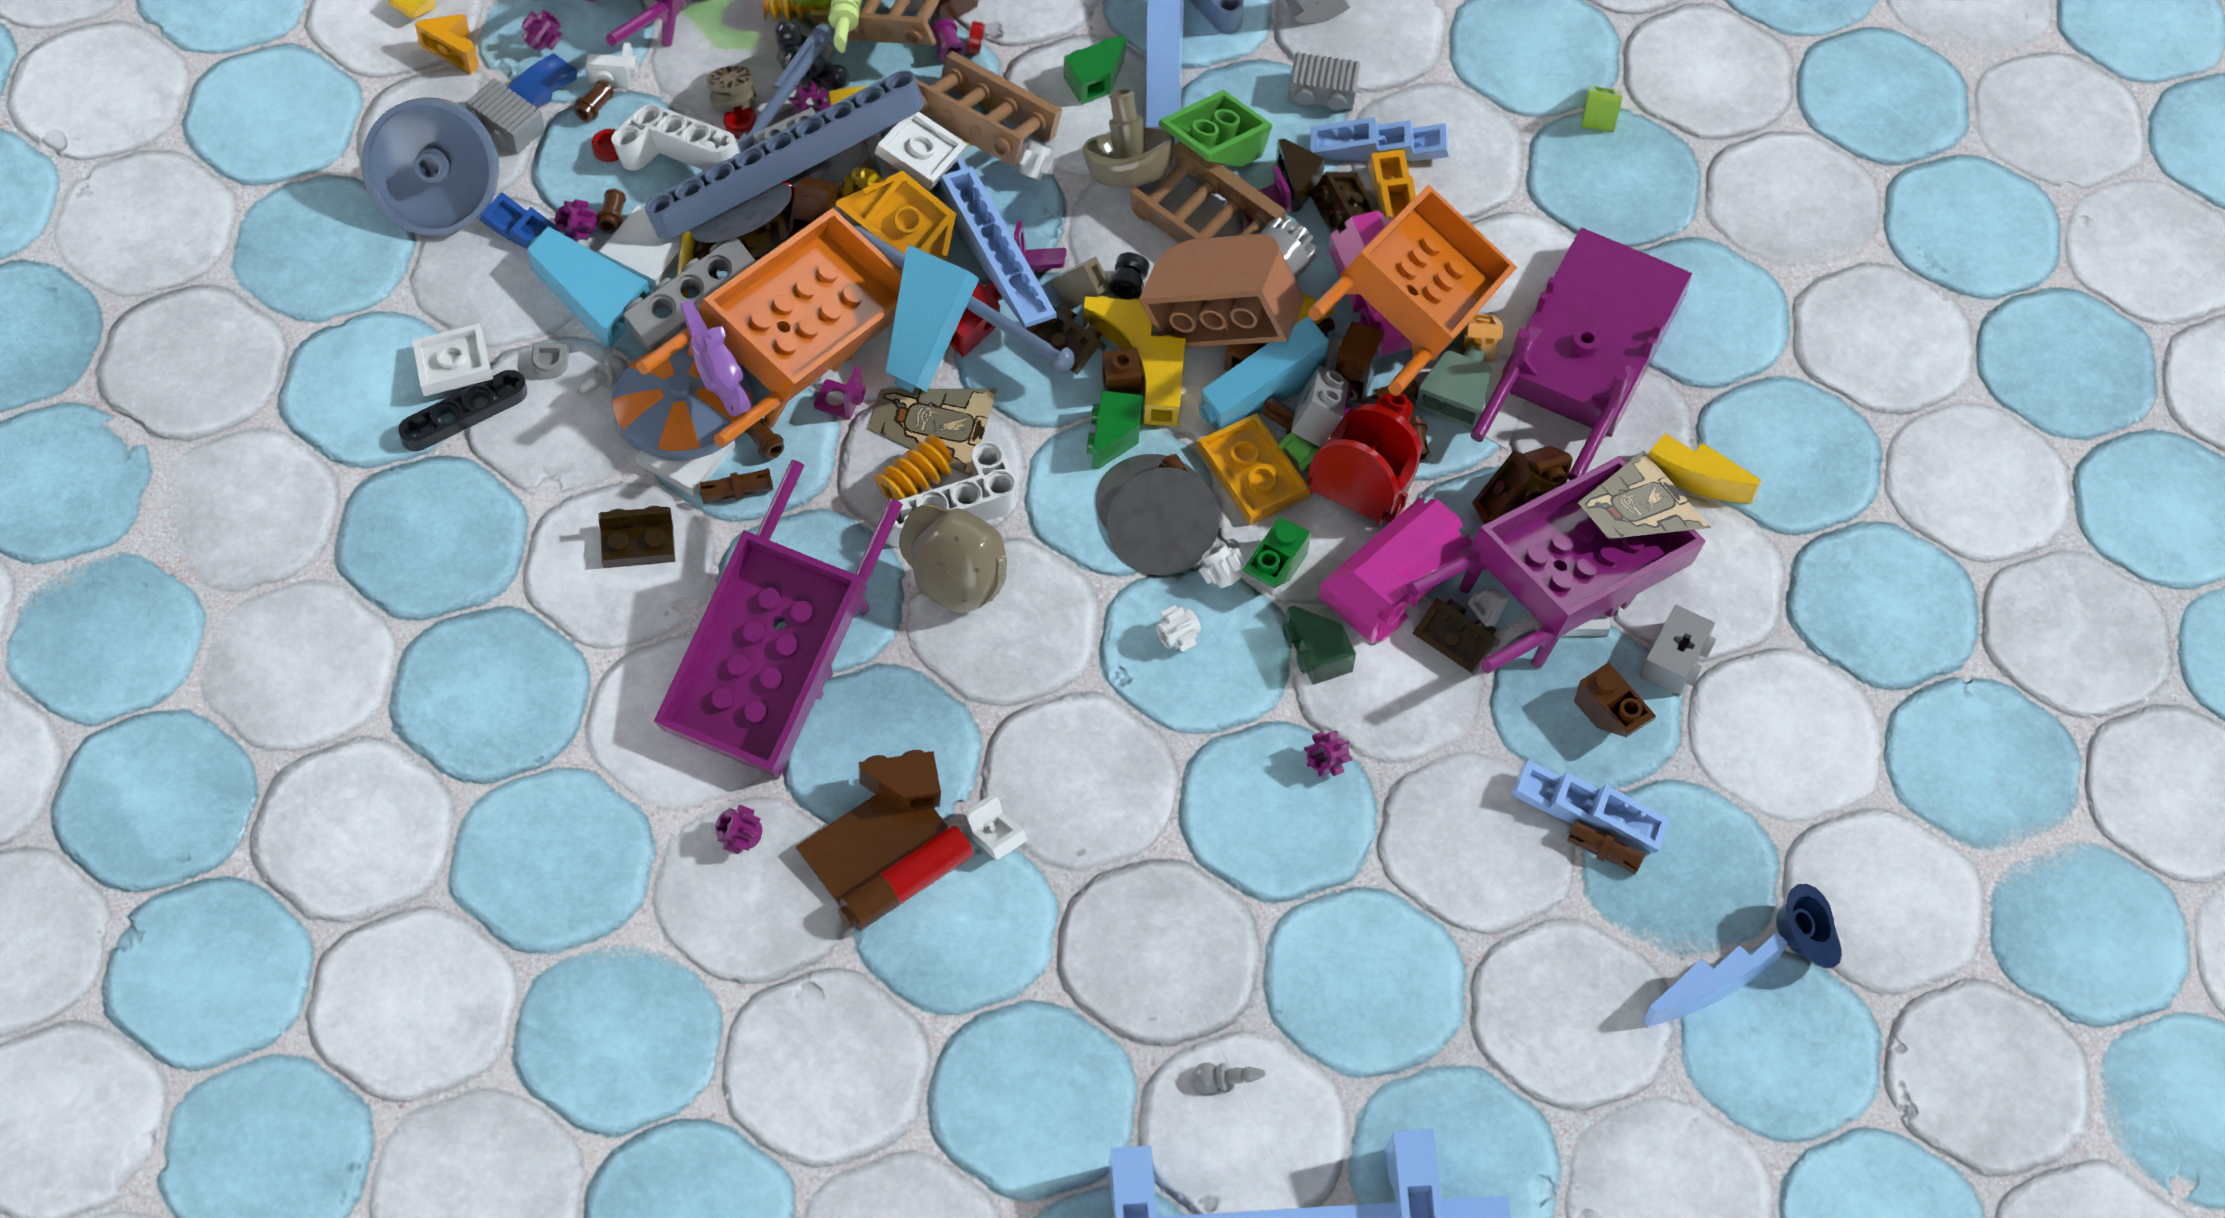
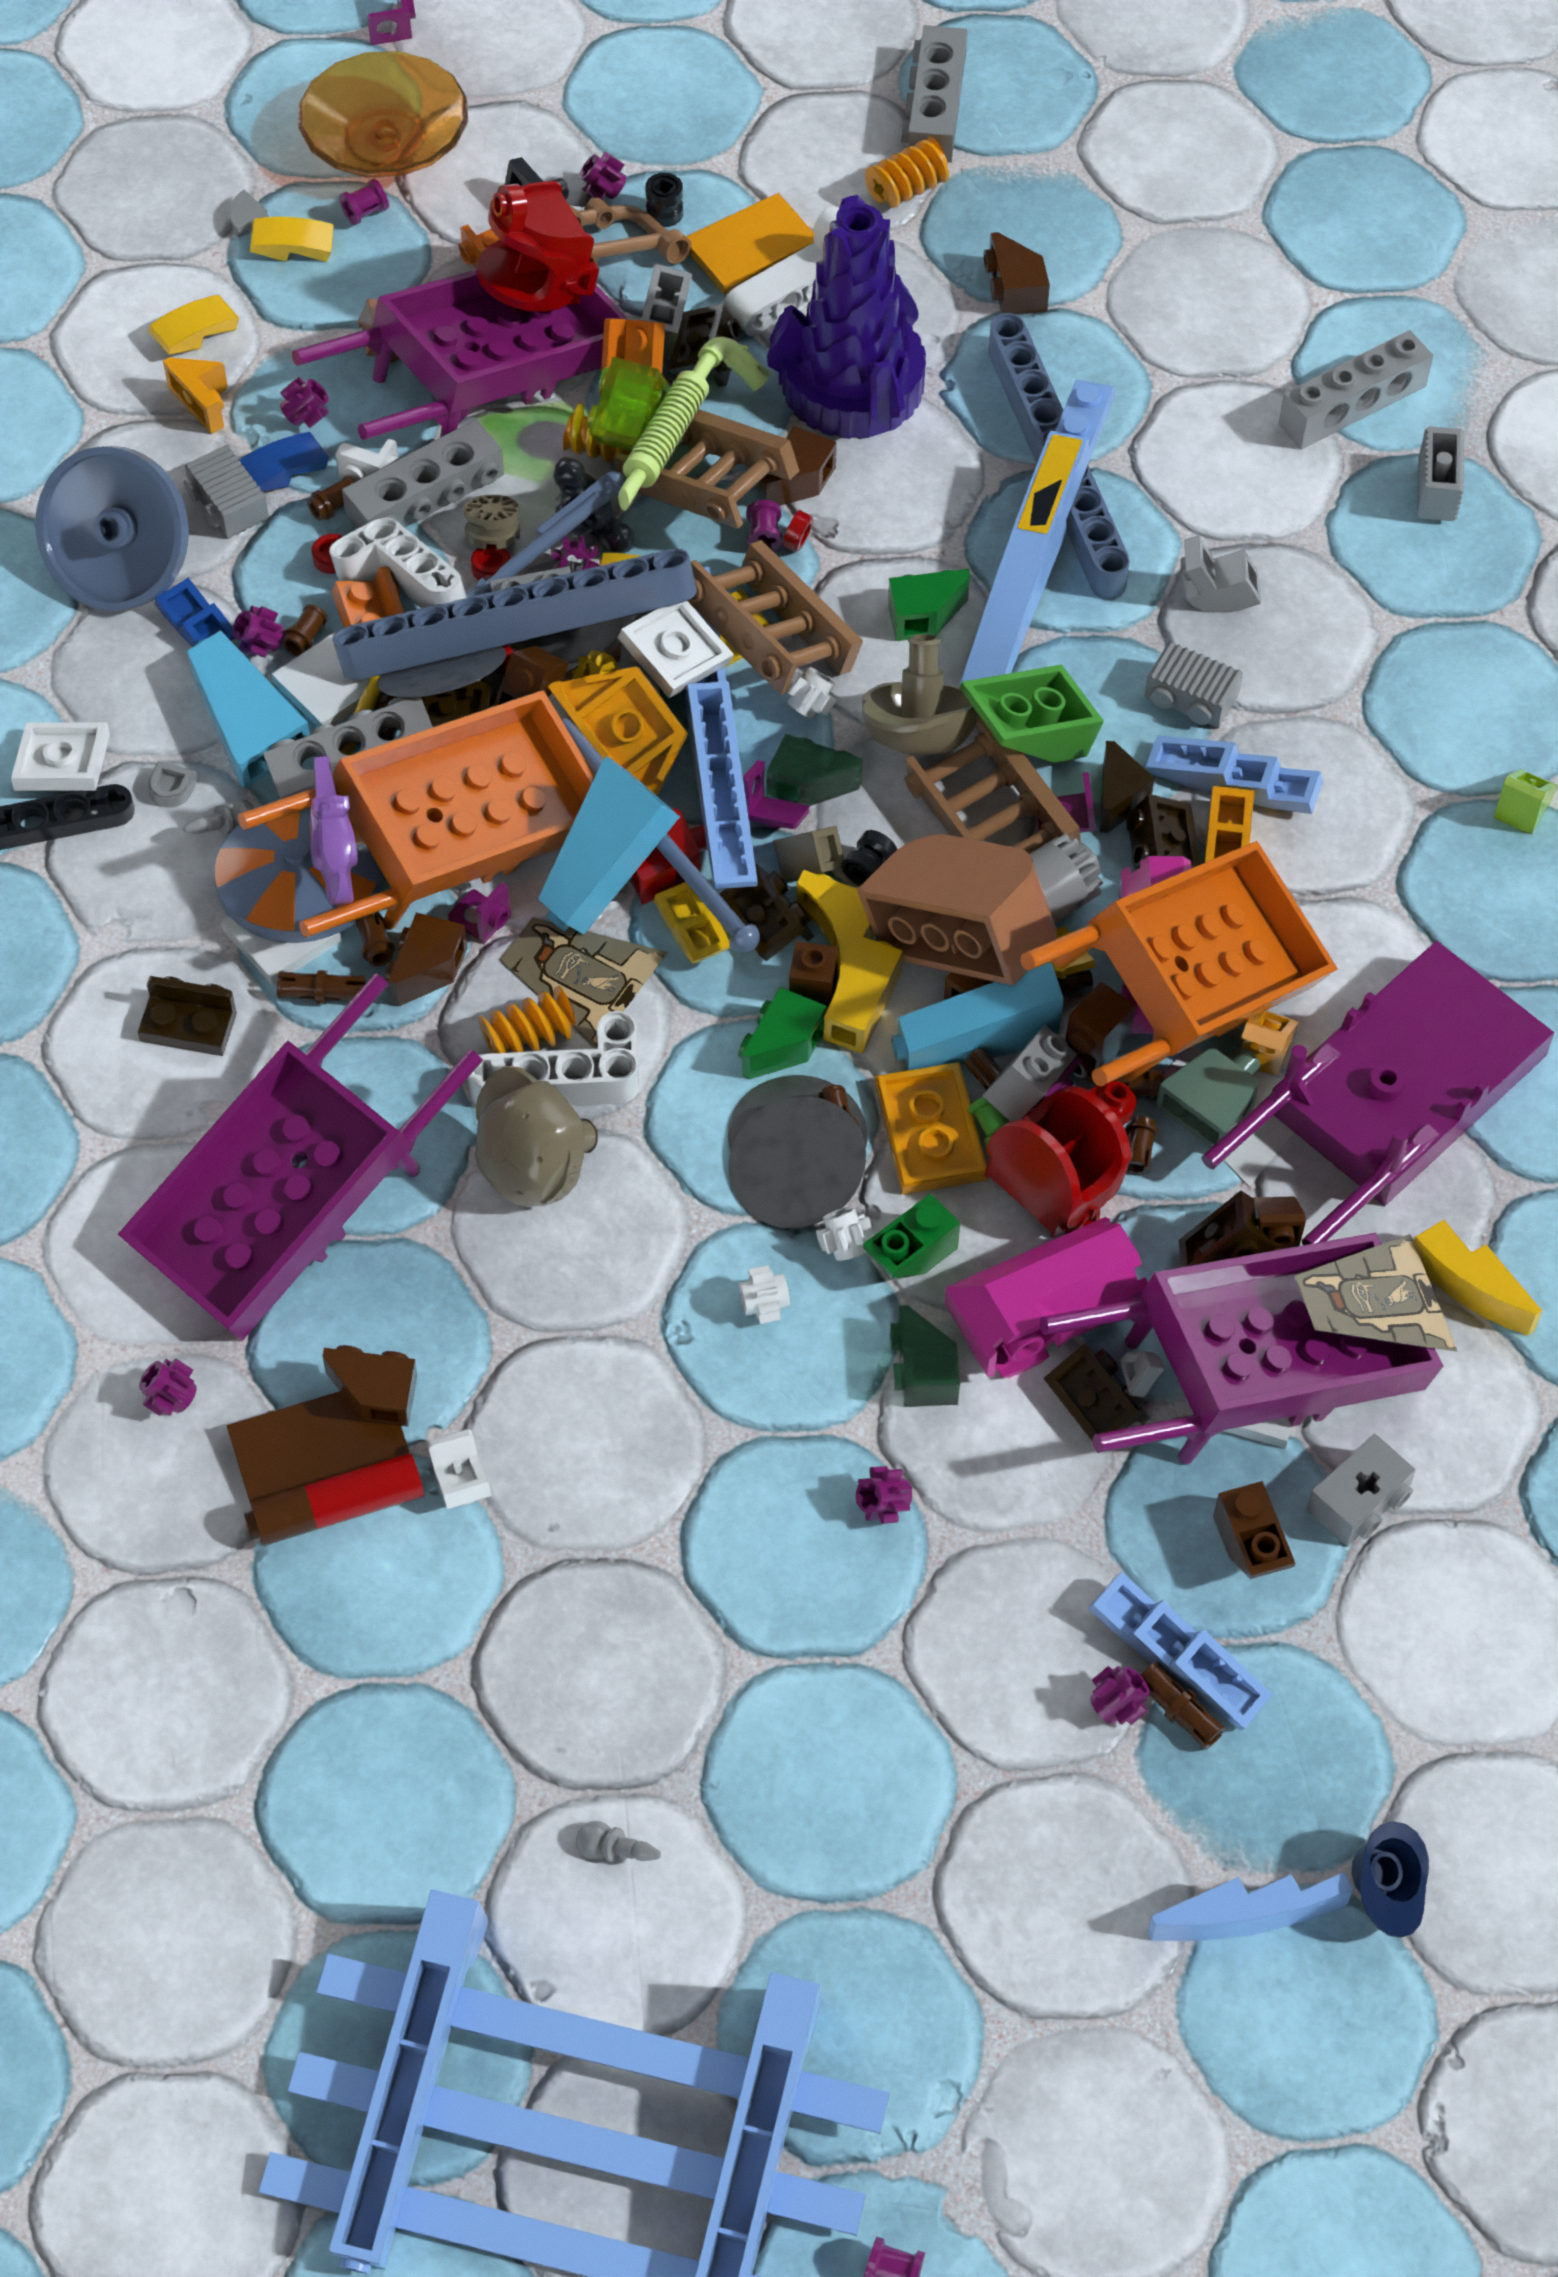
camera: 20 degrees right, 0 degrees up
none -> orange bracket [331,567,405,627]
none -> light grey brick [342,419,504,529]
none -> reddish brown slope [384,912,468,1006]
none -> yellow slope [654,882,730,964]
none -> clear green slope [767,733,863,807]
none -> magenta gear [1090,1666,1149,1725]

